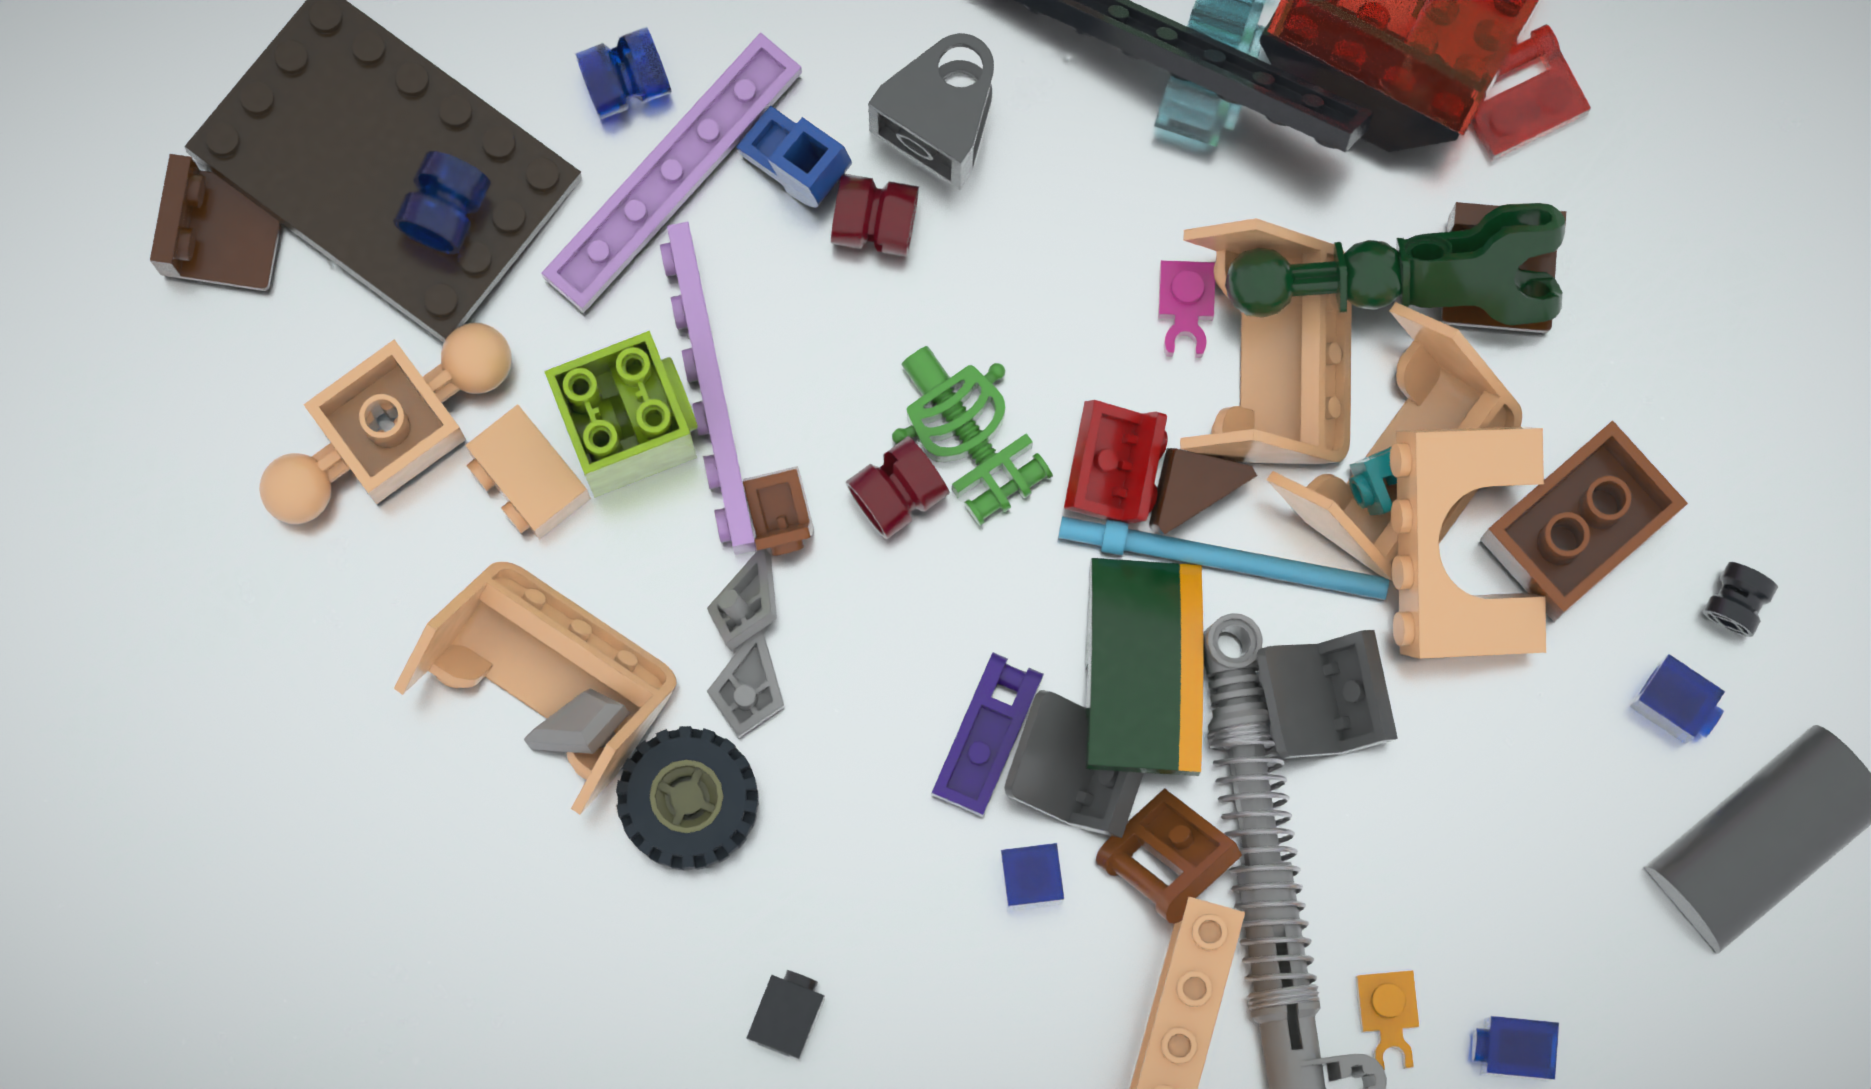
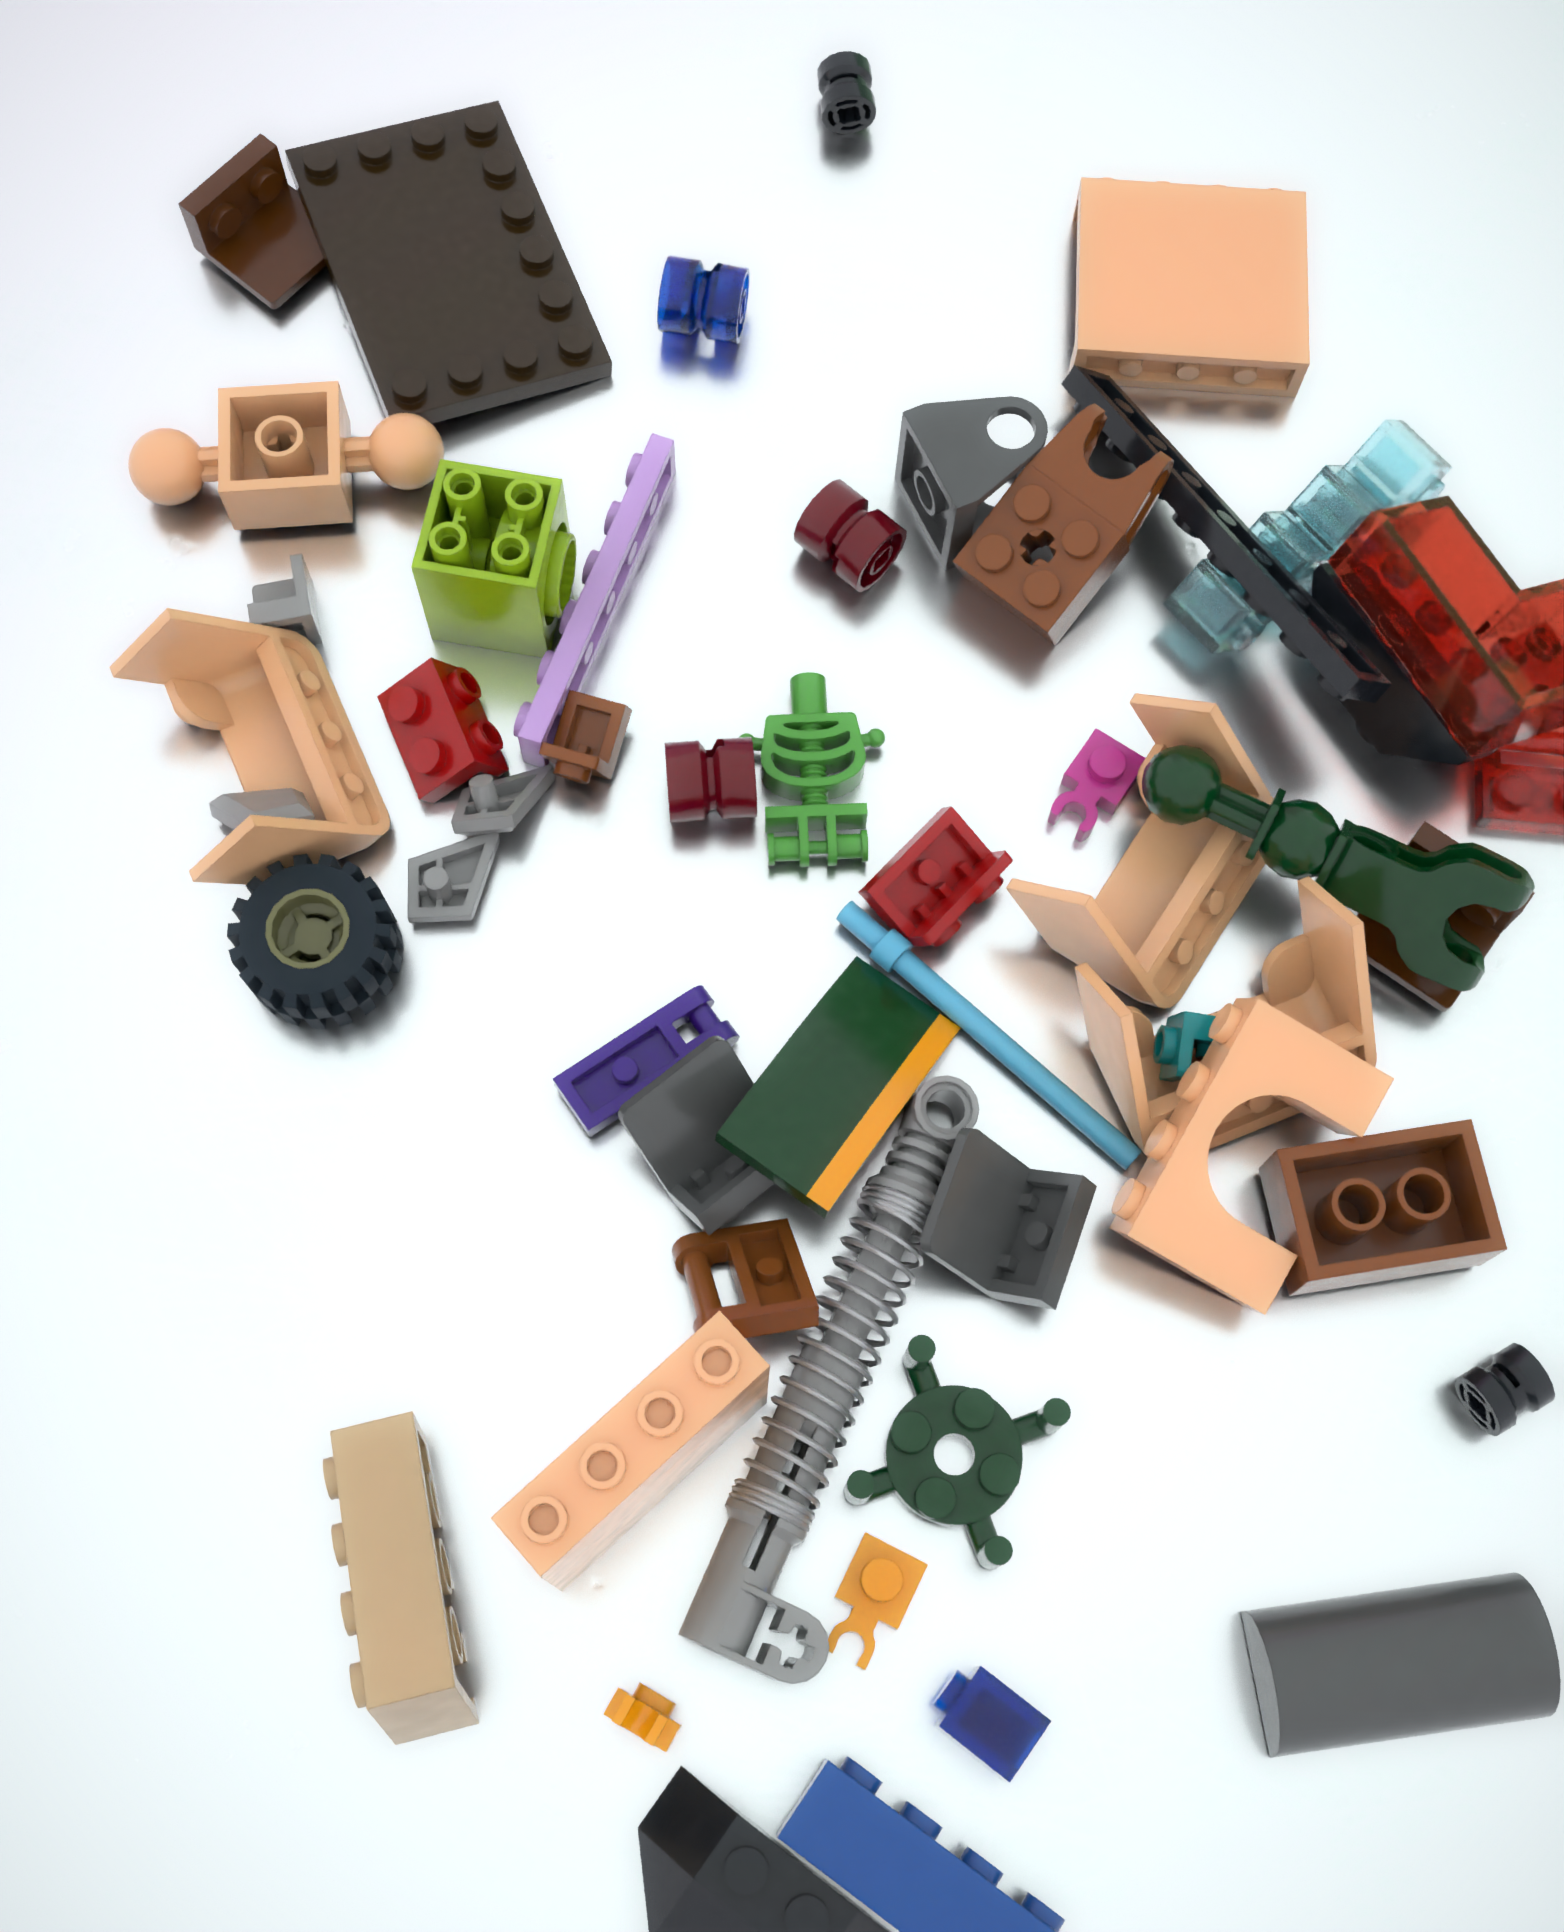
camera: 30 degrees right, 10 degrees down
clear blue wheel [393,151,491,254] -> none
light nougat brick [465,404,591,539] -> none
lavender plate [541,32,802,313] -> none
blue brick [736,105,852,208] -> none
black brick [746,970,825,1062] -> none
clear blue brick [1000,843,1064,912] -> none
reddish brown slope [1149,448,1258,535] -> none
clear blue brick [1630,654,1726,744] -> none
none -> light grey panel [247,553,323,645]
none -> red bracket [377,657,509,803]
none -> dark green plate [844,1335,1071,1570]
none -> dark orange brick [953,403,1174,646]

